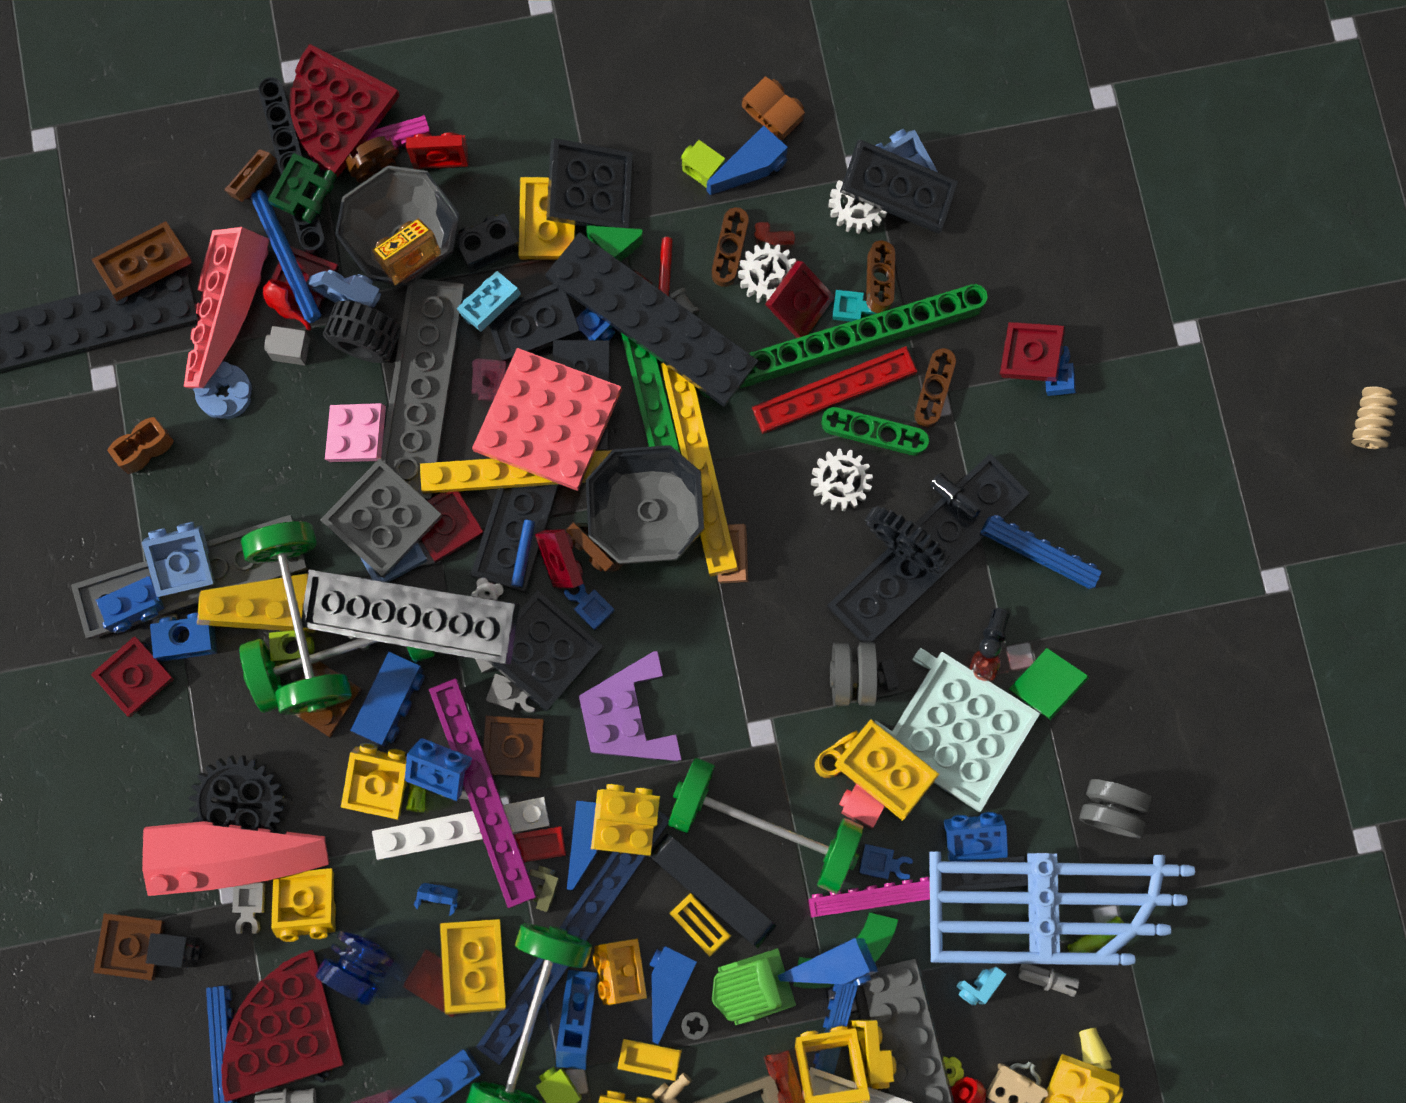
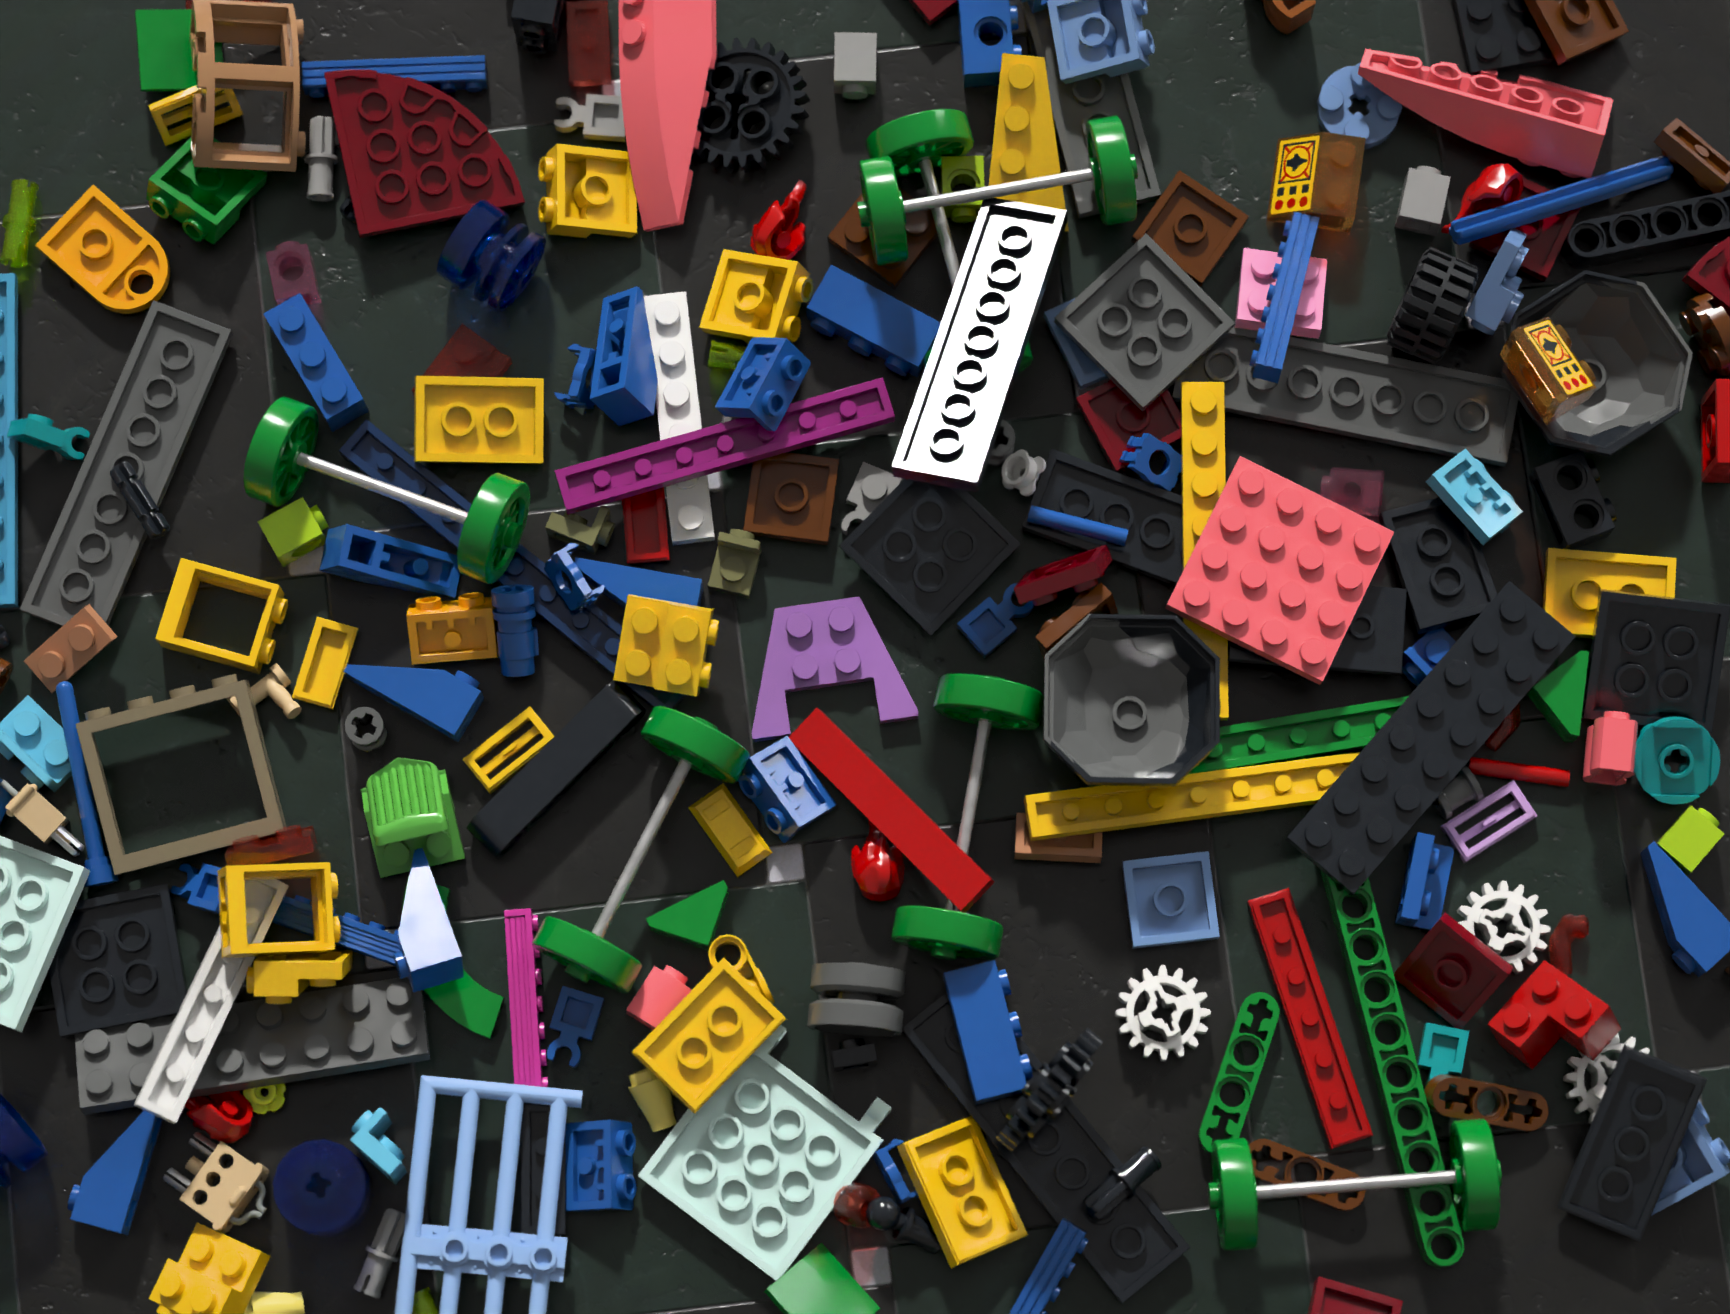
camera: 95 degrees right, 0 degrees up
dark green plate [268,153,337,223] -> none
reddish brown beam [712,208,749,287] -> none
none -> clear blue wheel [273,1139,374,1237]
none -> blue axle [491,584,539,677]
none -> blue piece [544,543,605,611]
none -> clear red plate [566,0,612,87]
none -> blue slope [590,286,658,426]
none -> light yellow cone [628,1068,677,1132]
none -> green slope [646,880,729,951]
none -> yellow tile [688,783,773,878]
none -> olive bracket [708,529,762,599]
none -> blue bracket [738,735,837,843]
none -> red piece [751,180,807,260]
none -> red tile [789,707,995,913]
none -> light grey brick [834,32,877,99]
none -> red piece [851,819,904,901]
none -> blue piece [873,1139,919,1205]
none -> green axle [891,673,1044,960]
none -> yellow tile [897,1116,1028,1268]
none -> blue brick [943,960,1033,1105]
none -> blue piece [1119,433,1181,491]
none -> medium blue plate [1122,851,1220,949]
none -> reddish brown plate [1131,170,1249,287]
none -> green axle [1208,1119,1502,1251]
none -> piece [1250,212,1320,383]
none -> clear orange slope [1266,132,1366,233]
none -> blue bracket [1395,832,1454,931]
none -> lavender tile [1440,780,1538,863]
none -> red brick [1488,960,1622,1069]
none -> coral brick [1583,711,1638,786]
none -> teal plate [1634,716,1720,804]

